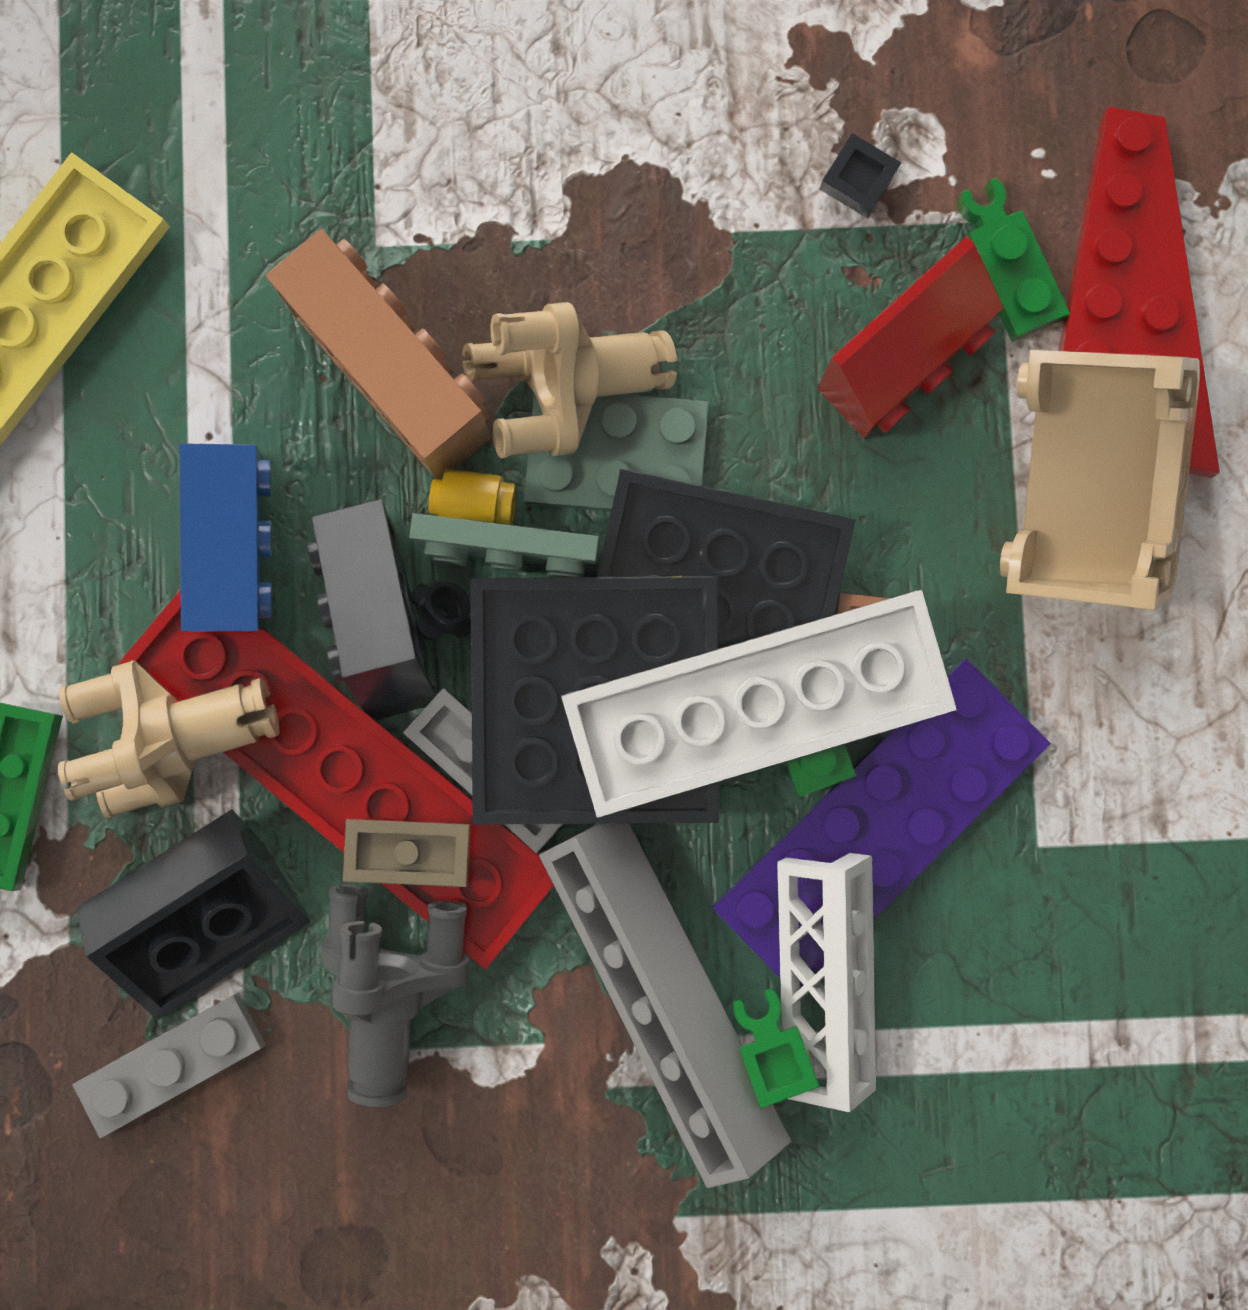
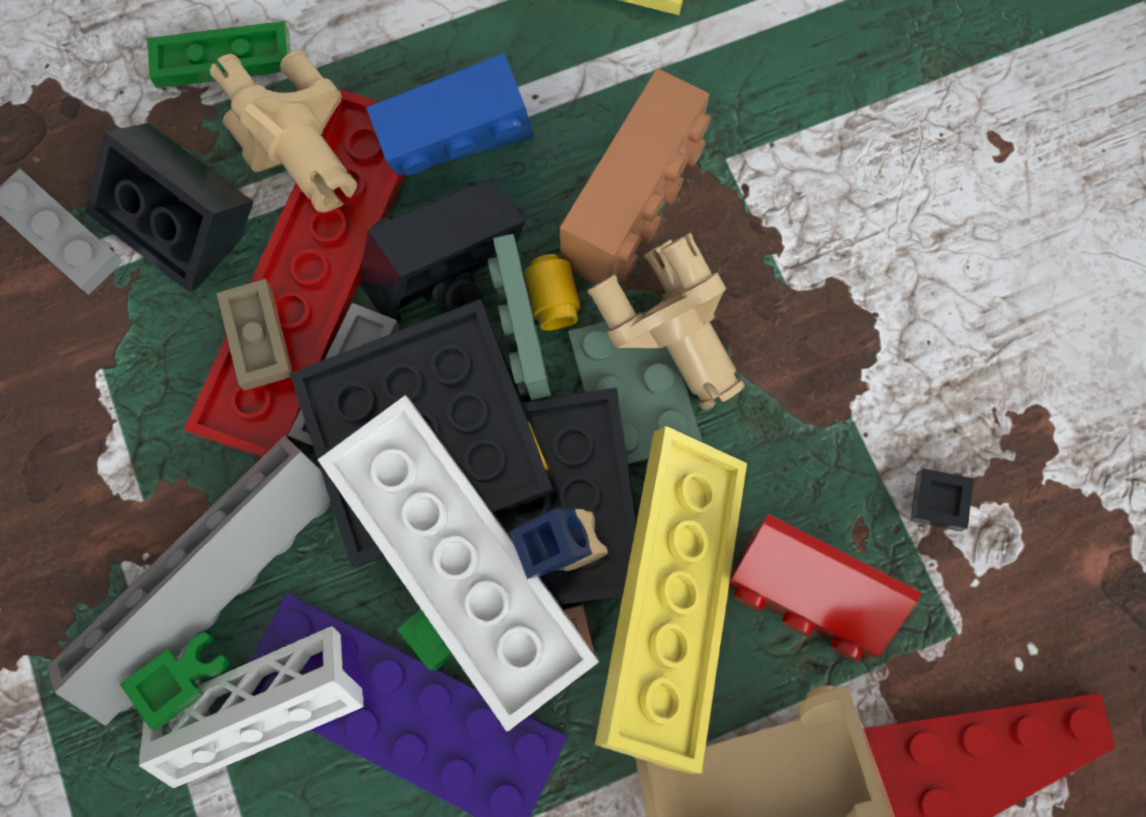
camera: 70 degrees right, 10 degrees down
dark grey wheel [321,884,469,1107] -> none
green plate [957,177,1070,342] -> none
none -> dark blue leg [509,509,609,579]
none -> light yellow plate [595,426,747,774]

